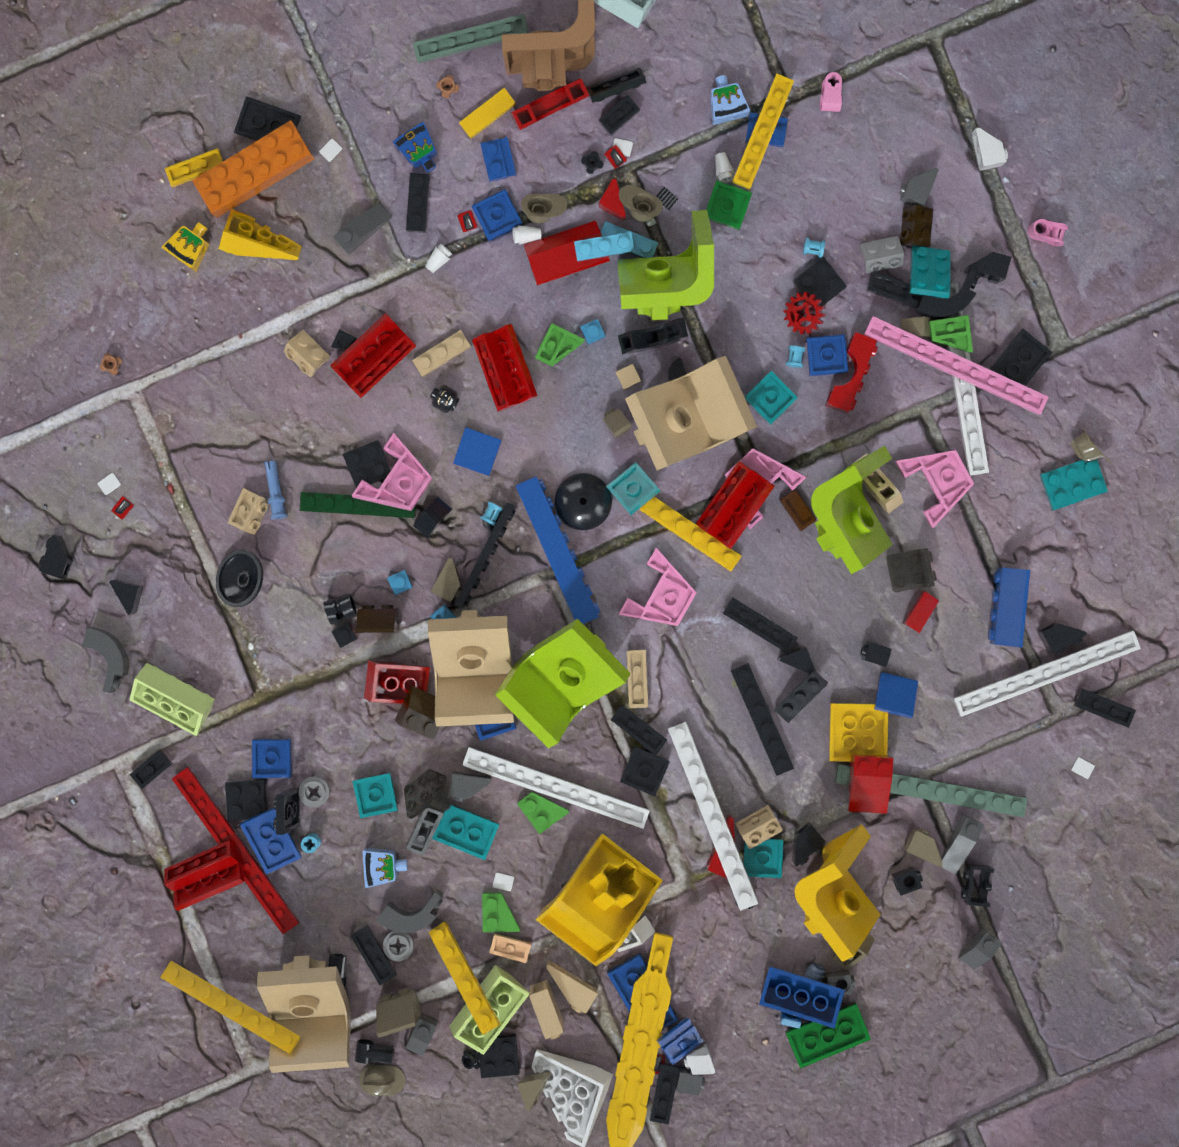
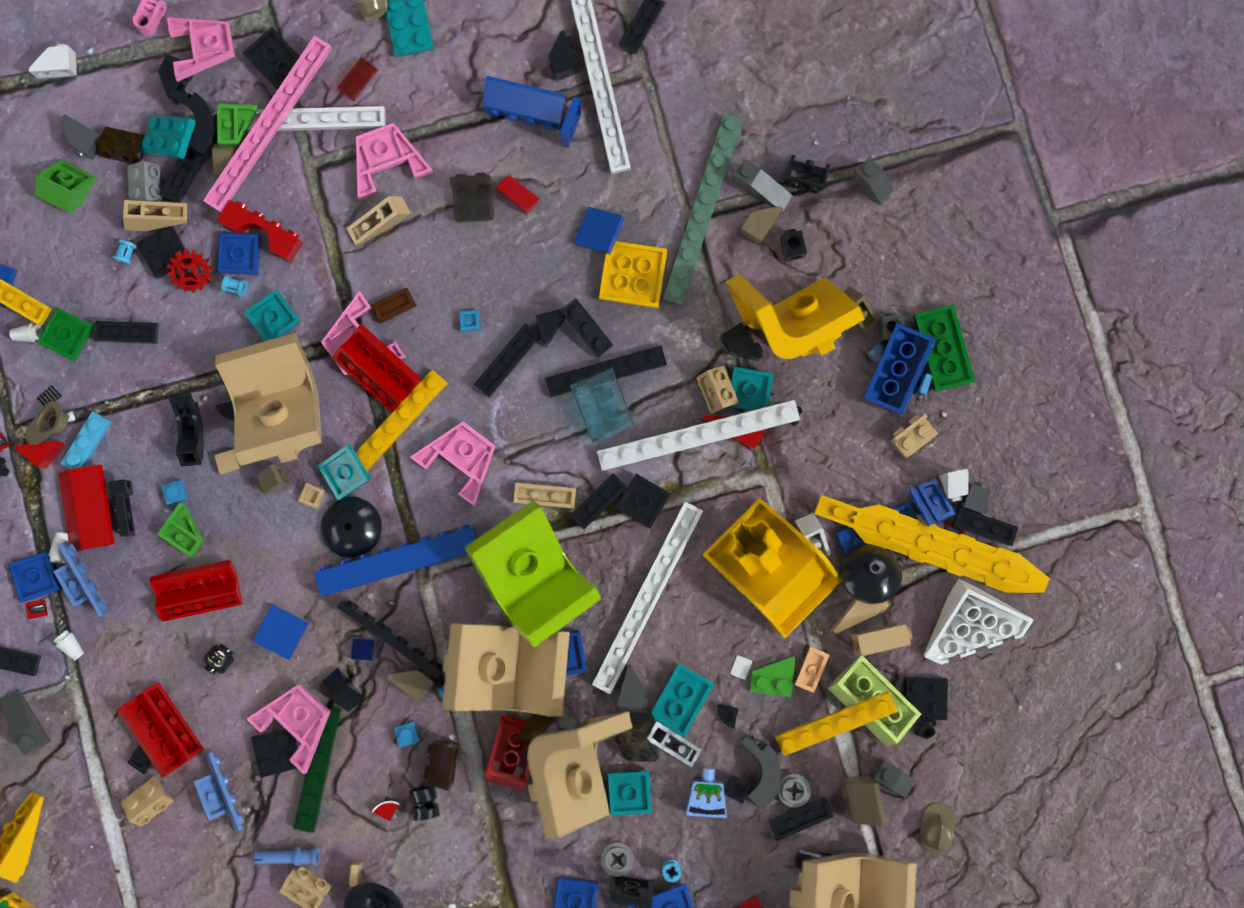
camera: 85 degrees left, 5 degrees down
black plate [331,622,358,648] -> none
black piece [355,1039,394,1064] -> none
tan plate [412,330,471,377] -> none
medium azure bush [480,501,503,526] -> none
bright green wing [517,791,569,834] -> none
dark tan slope [517,1071,551,1111] -> none
dark tan piece [521,194,567,224] -> none
medium azure plate [574,232,635,261] -> none
lime piece [617,210,714,320] -> none
lime piece [811,445,893,574] -> none
red slope [848,753,893,814] -> none
black brick [860,641,892,667] -> none
white sticker [1071,757,1095,779] -> none
none -> bright green slope [35,159,96,213]
none -> medium blue bracket [53,541,108,617]
none -> black plate [94,321,159,344]
none -> black plate [109,479,135,537]
none -> tan slope [123,200,187,231]
none -> bright pink wing [167,17,235,82]
none -> medium blue bracket [193,751,243,831]
none -> tan tile [298,483,326,509]
none -> clear red plate [337,57,378,101]
none -> tan tile [349,861,363,886]
none -> clear blue plate [351,638,375,661]
none -> red tile [371,800,400,822]
none -> dark azure tile [459,310,481,332]
none -> tan piece [528,711,632,839]
none -> blue tile [559,97,582,148]
none -> clear light blue slope [570,368,634,442]
none -> black tile [717,704,738,729]
none -> black plate [724,775,752,804]
none -> black dish [840,544,902,604]
none -> tan bracket [890,414,938,459]

